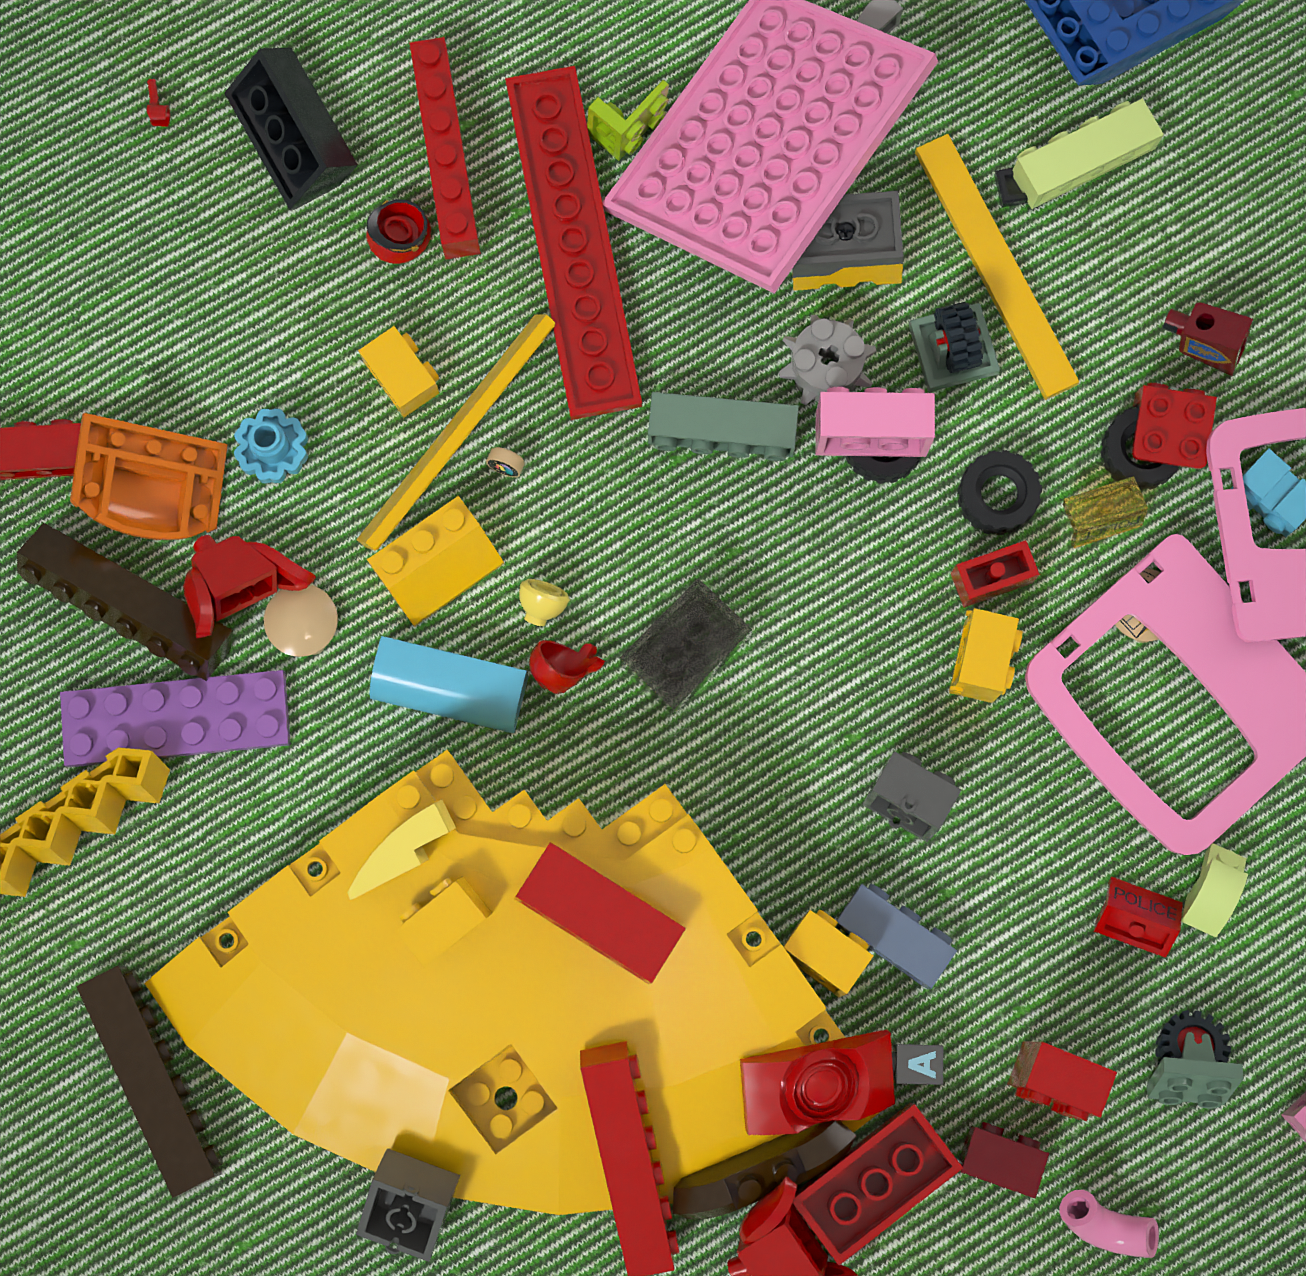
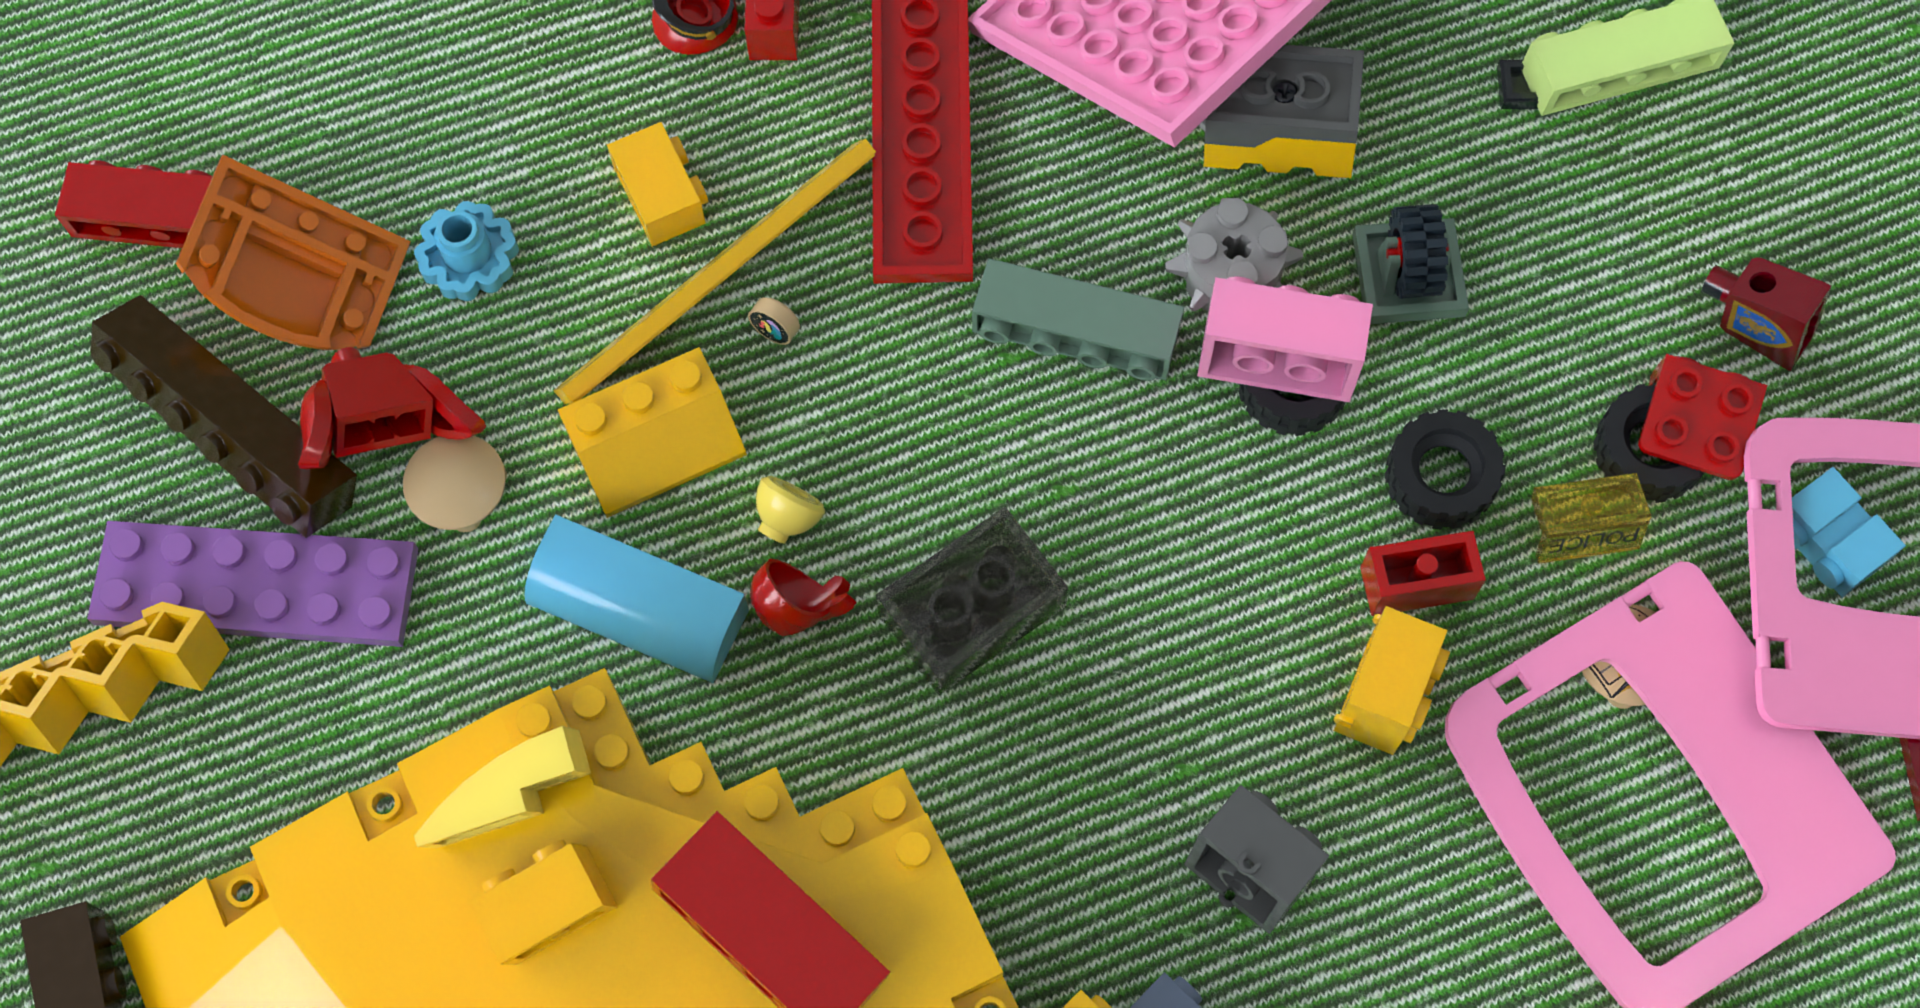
camera: 10 degrees right, 10 degrees down
yellow tile [915,134,1080,400] -> none

